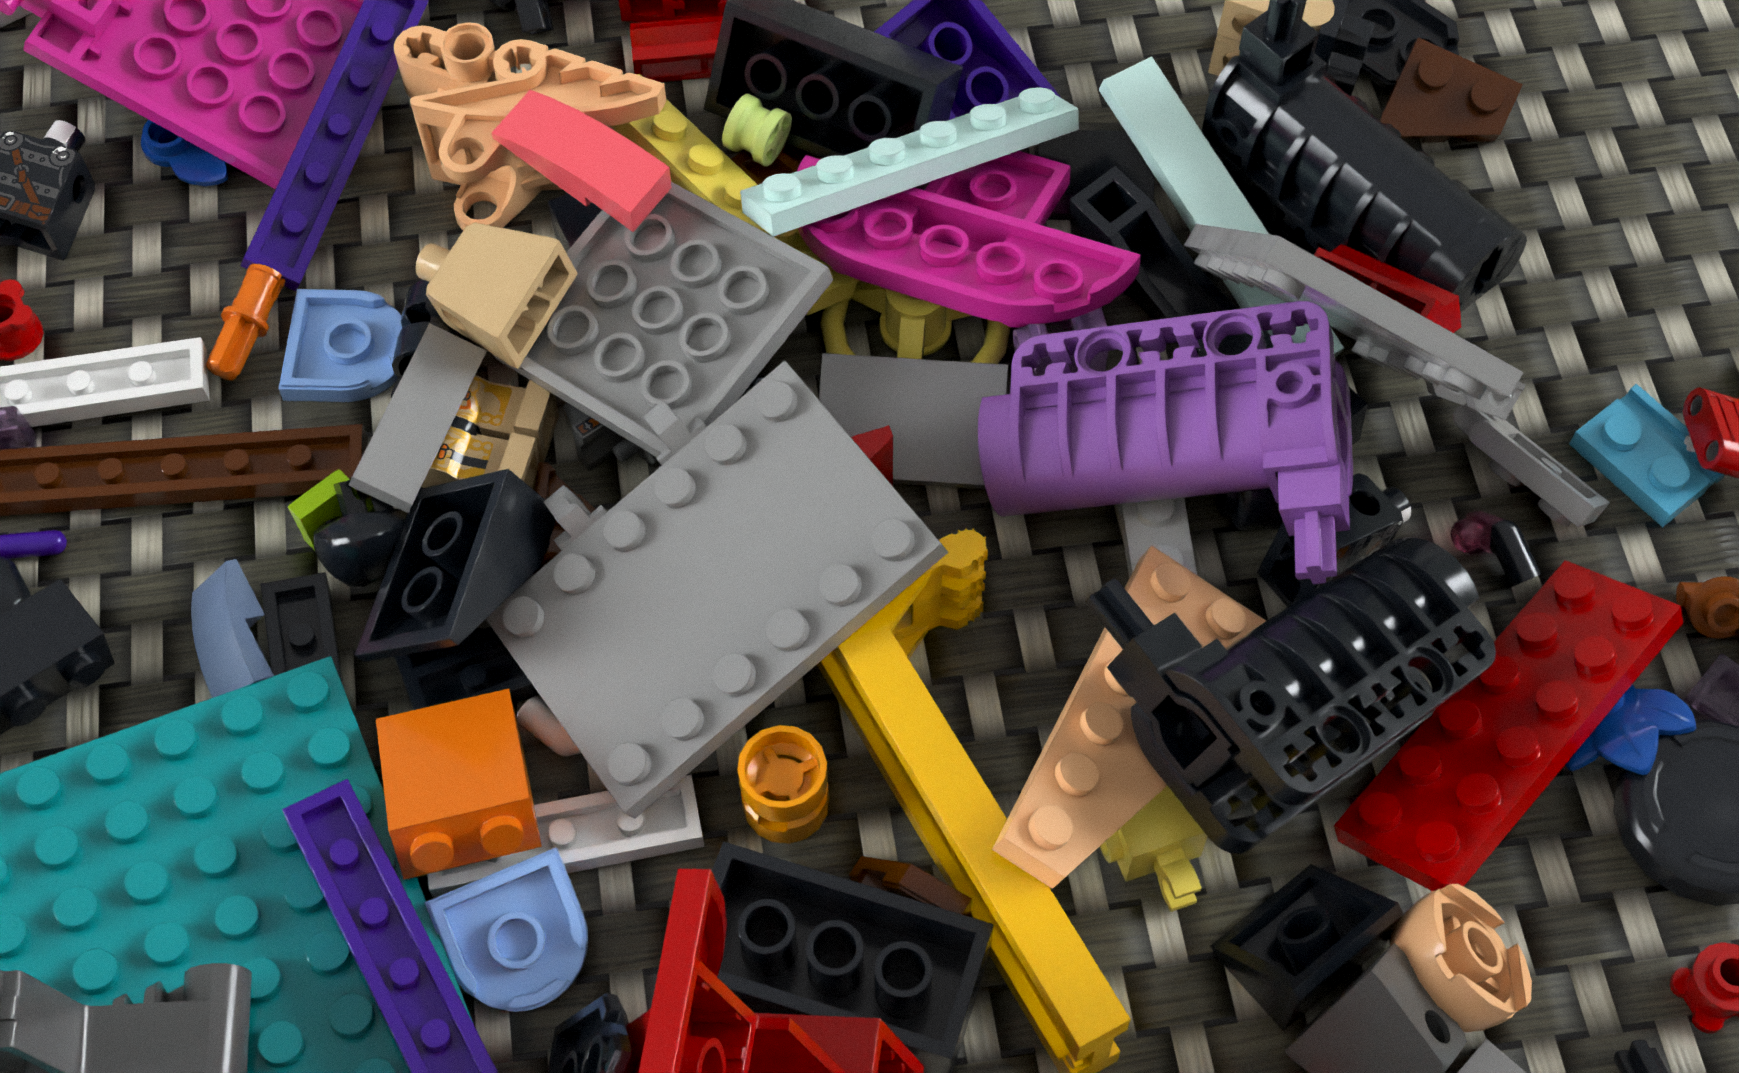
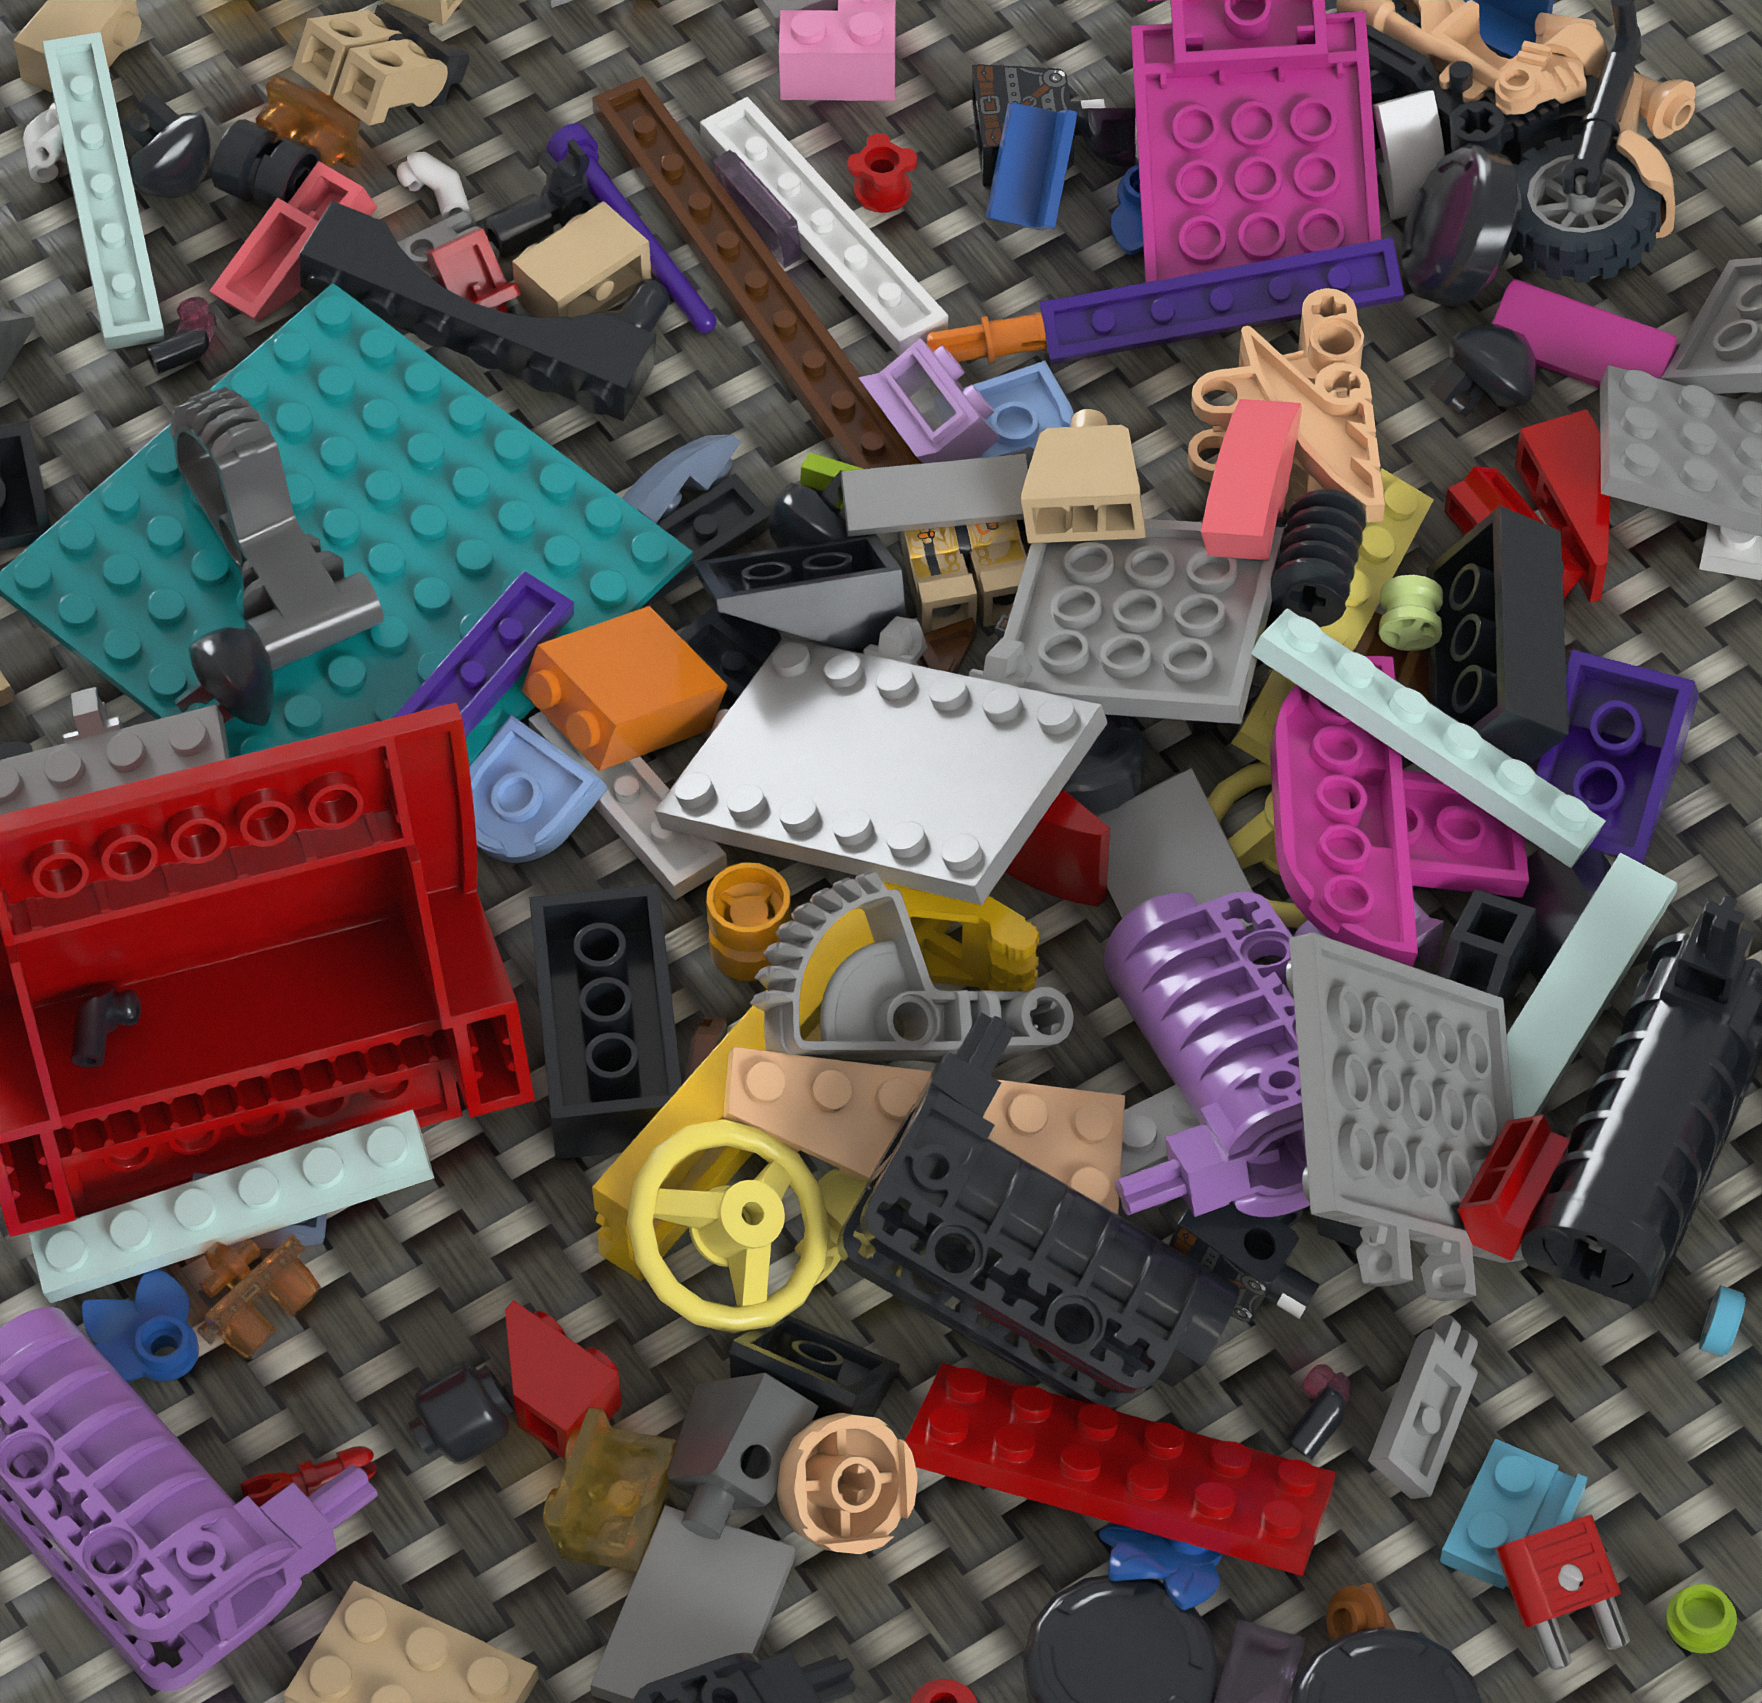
camera: 65 degrees right, 5 degrees down
none -> light yellow piece [627,1119,830,1334]
none -> light grey arm [750,872,1074,1064]
none -> lavender window [858,338,1001,463]
none -> blue panel [985,102,1078,231]
none -> black tile [1076,108,1136,167]
none -> black piece [1271,490,1367,627]
none -> medium azure tile [1699,1285,1746,1357]

